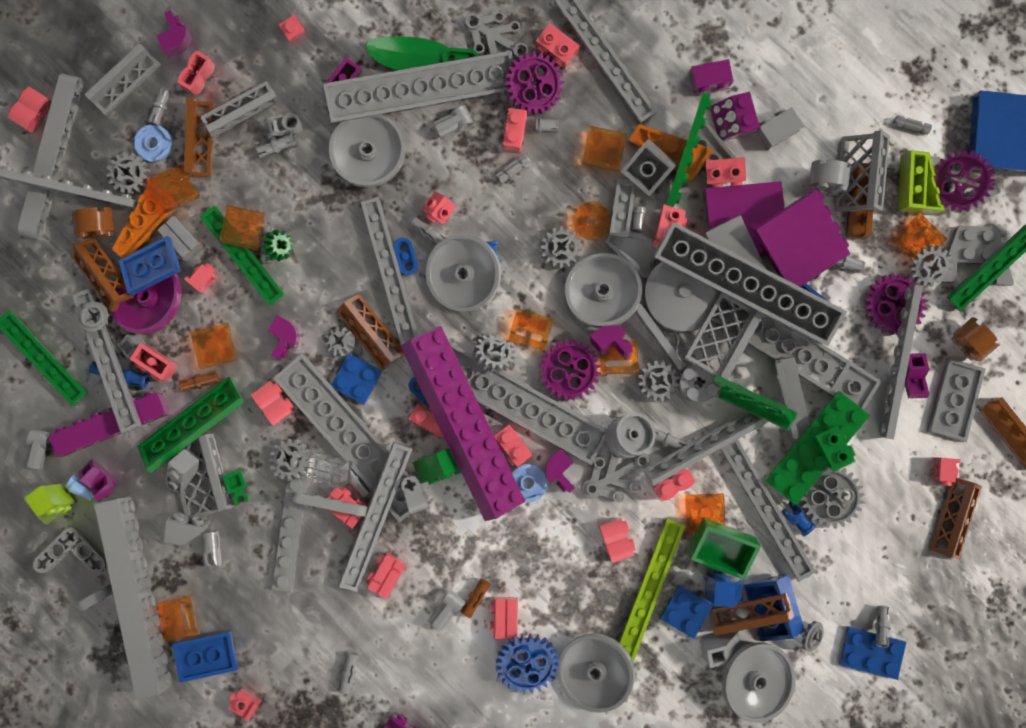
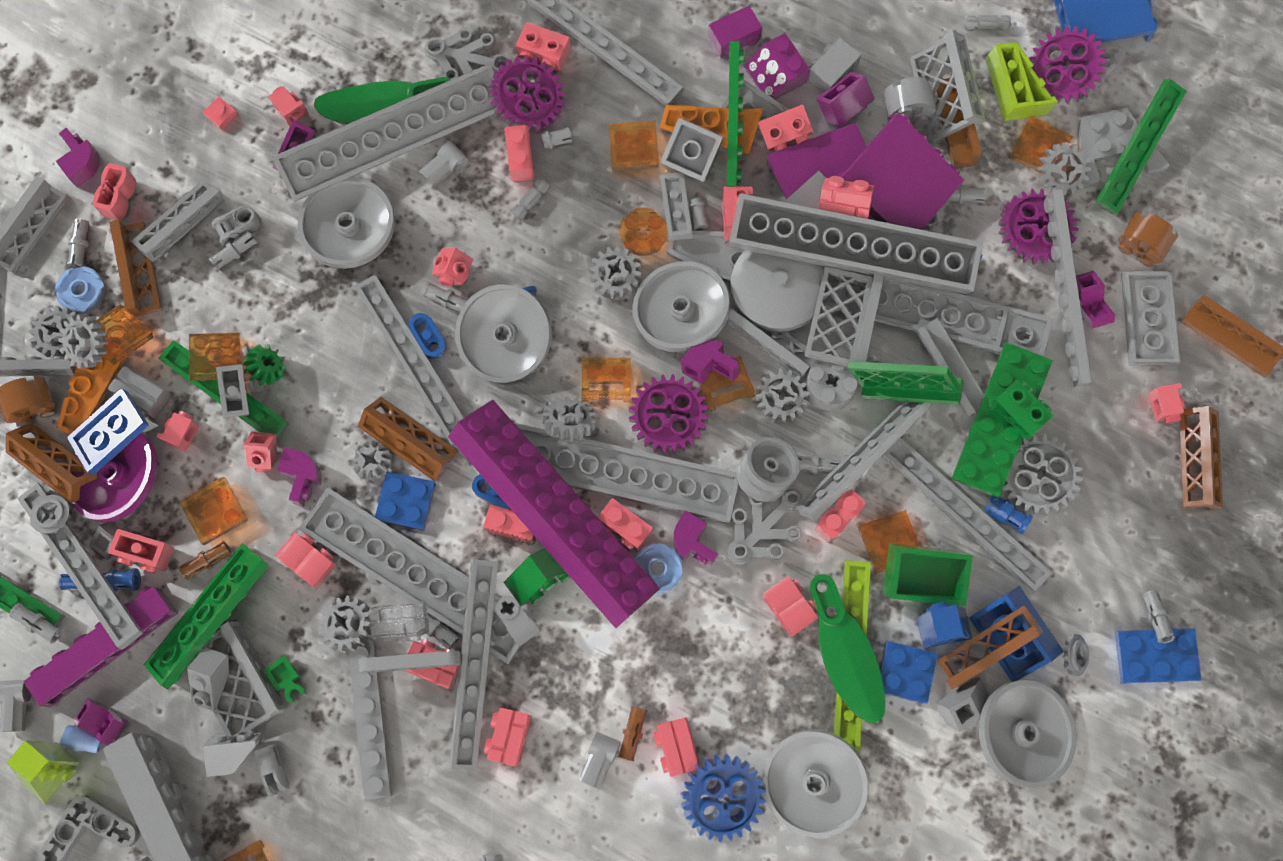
camera: 15 degrees left, 10 degrees down
none -> light grey pin [9,603,62,643]
none -> light grey gear [58,314,108,368]
none -> light grey brick [216,364,249,418]
none -> coral brick [243,431,277,472]
none -> coral brick [268,86,309,127]
none -> green plant [809,574,886,724]
none -> magenta brick [817,72,875,127]
none -> coral brick [819,176,874,219]

